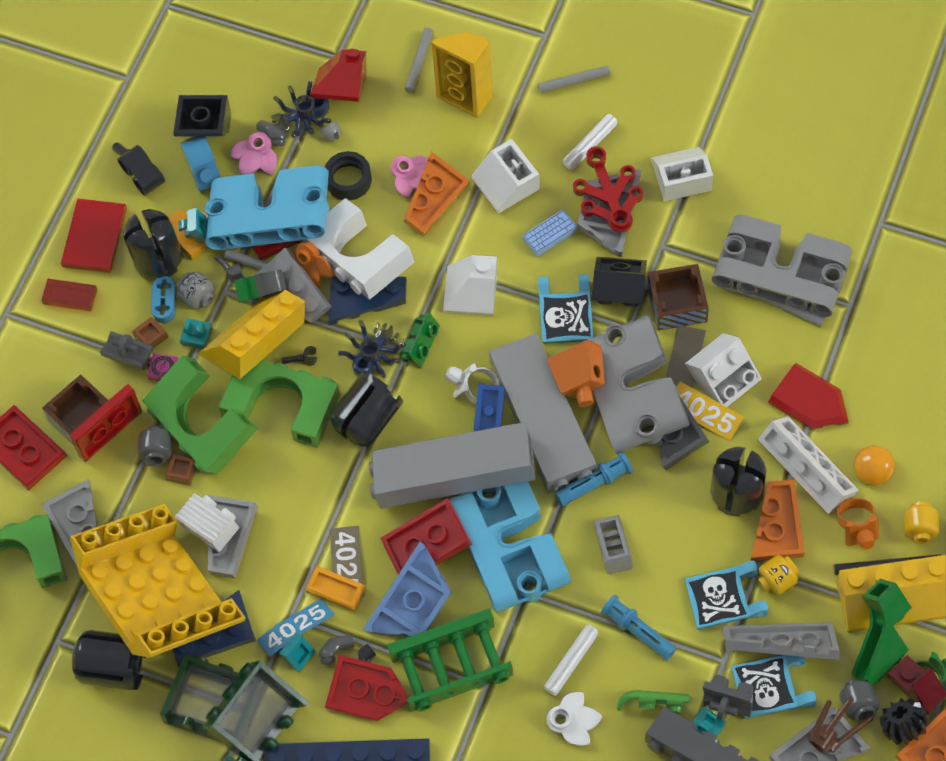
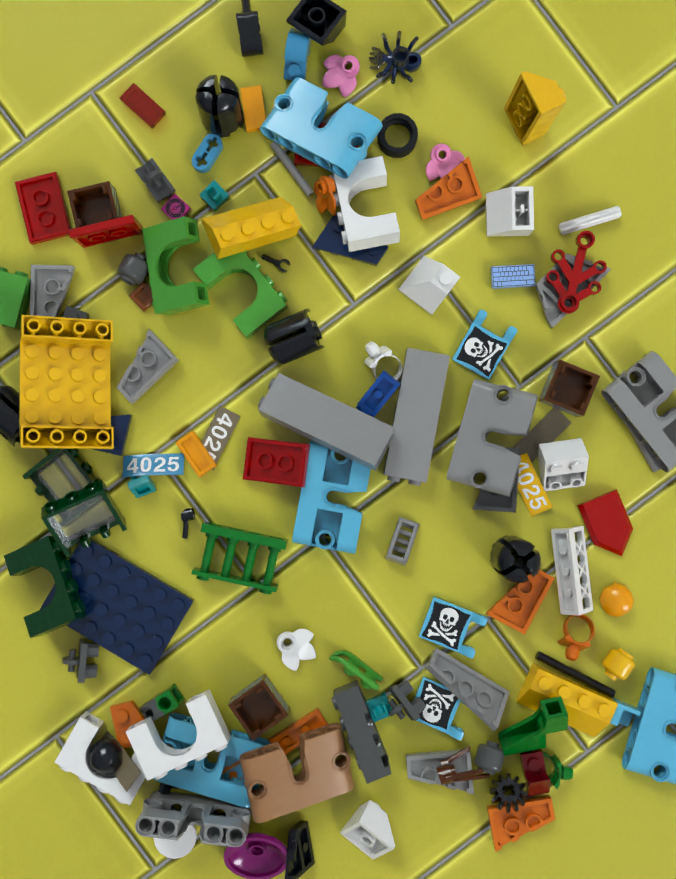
camera: 30 degrees right, 25 degrees up
red tile [61,198,127,273] -> none
dark orange tile [132,317,168,349] -> none
white brick [175,493,239,552] -> none
light grey head [177,272,215,309] -> none
teal tile [178,208,208,243] -> none
dark grey hand [215,255,244,282] -> none
leg [234,269,286,303] -> none
light grey wing [255,248,332,323] -> none
dark grey arm [256,120,287,146] -> none
red slope [310,48,367,102] -> none
light grey hinge [319,121,341,142] -> none
dark grey arm [319,634,354,665] -> none
red tile [325,655,409,721] -> none
animal [338,320,406,378] -> none
medium blue wing [363,542,452,636] -> none
green hinge [400,312,440,368] -> none
light grey bar [405,28,433,93] -> none
light grey bar [538,65,610,93] -> none
white axle [544,624,598,696] -> none
orange torso [547,340,605,407] -> none
dark azure pin [555,452,633,507] -> none
black slope [592,257,647,306] -> none
dark azure pin [601,594,677,661] -> none
white slope [651,147,713,201] -> none
yellow head [758,555,799,595] -> none

